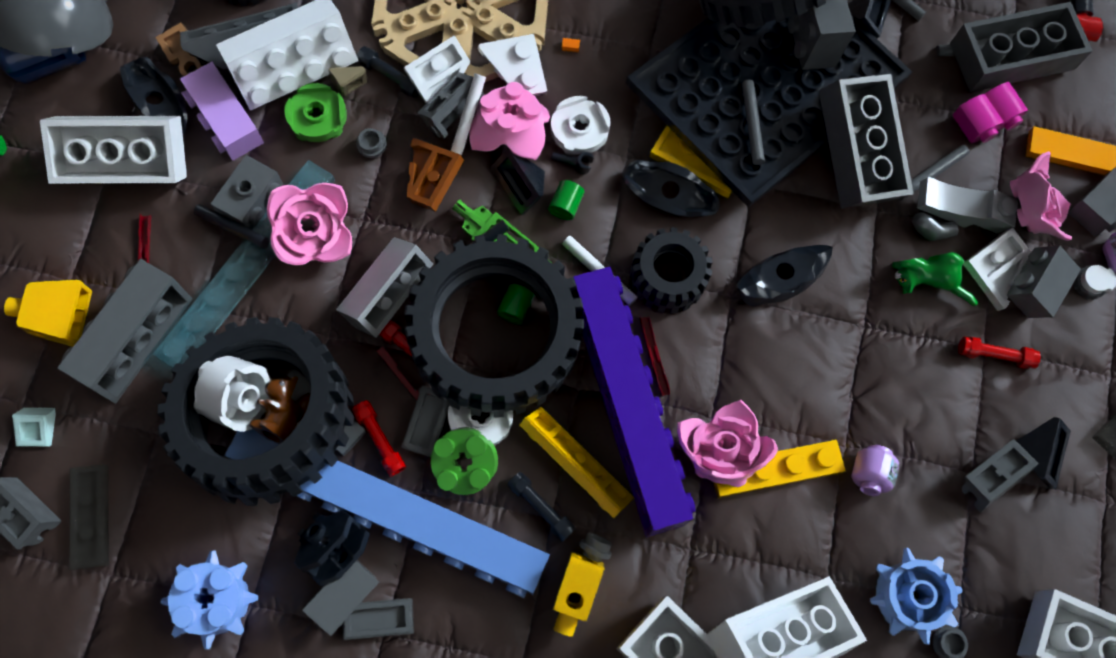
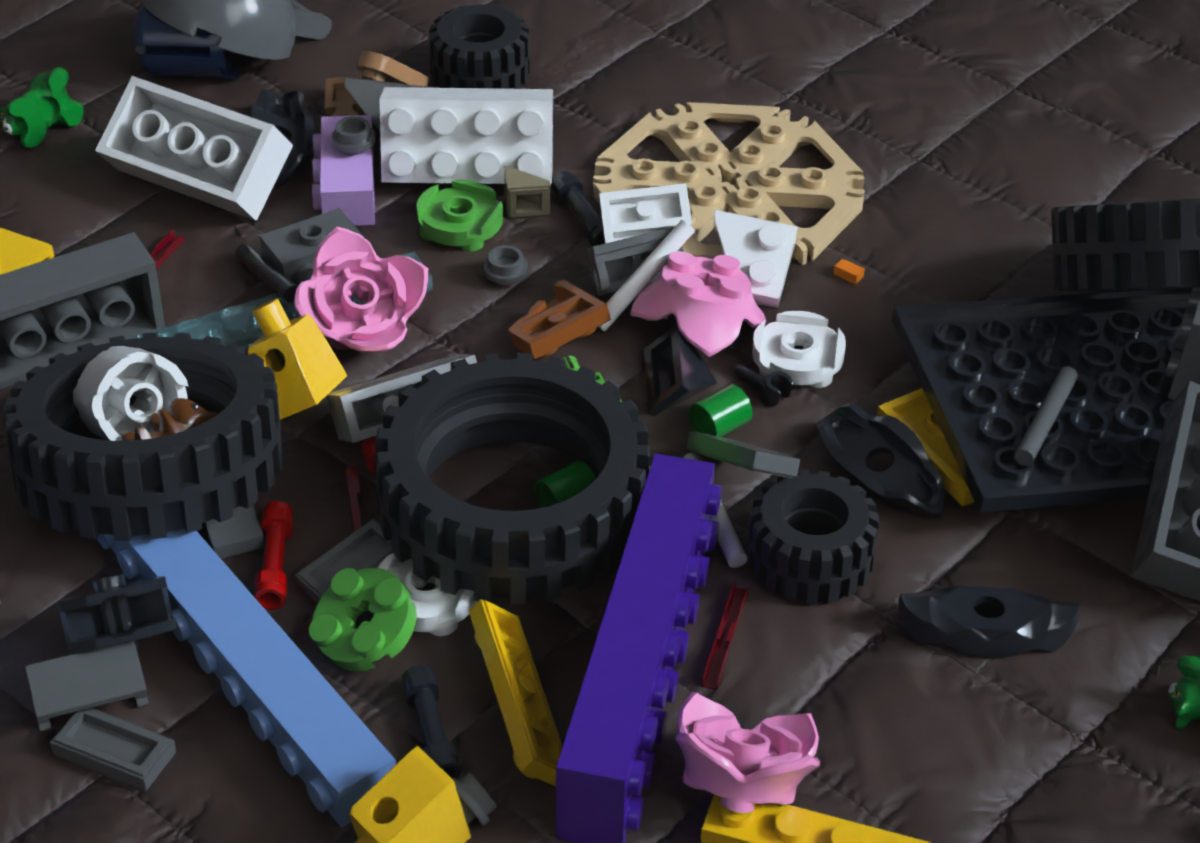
camera: 35 degrees right, 30 degrees down
none -> yellow torso [248,298,347,420]
none -> dark grey plate [332,116,375,155]
none -> medium nougat plate [356,50,429,87]
none -> dark grey tile [686,431,800,478]

